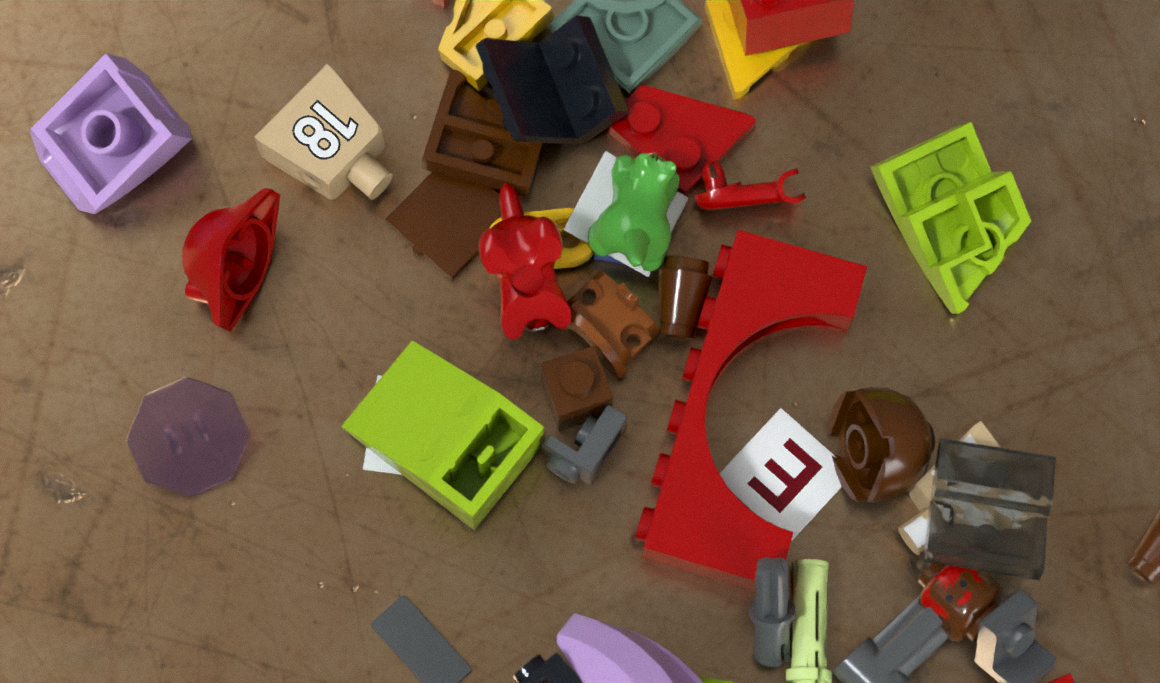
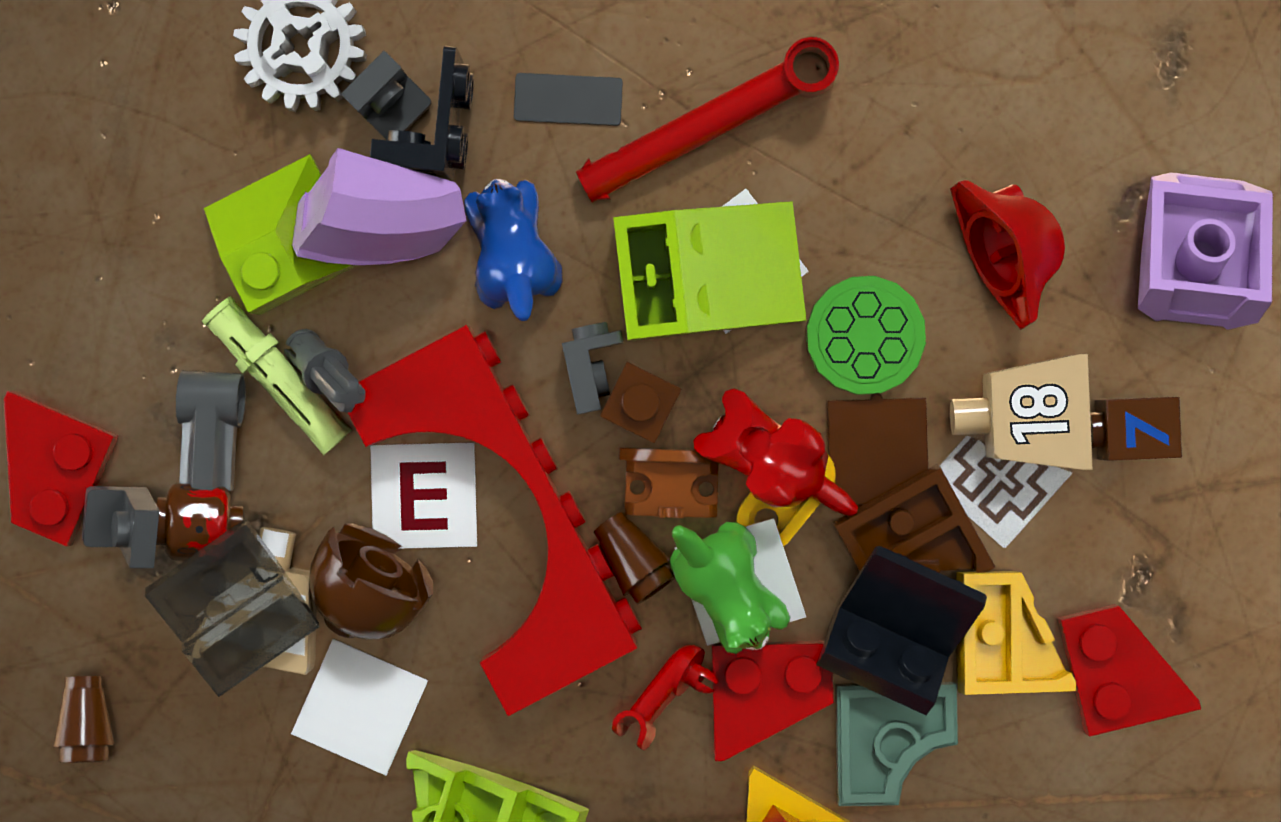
camera: 135 degrees right, 15 degrees up
piece [126,376,250,497] -> none
none -> white sticker [291,639,428,776]
none -> blue animal [464,179,563,321]
none -> red piece [576,37,839,203]
none -> bright green tile [806,276,926,395]
none -> clear sticker [940,434,1073,548]
none -> reddish brown brick [1090,397,1182,461]

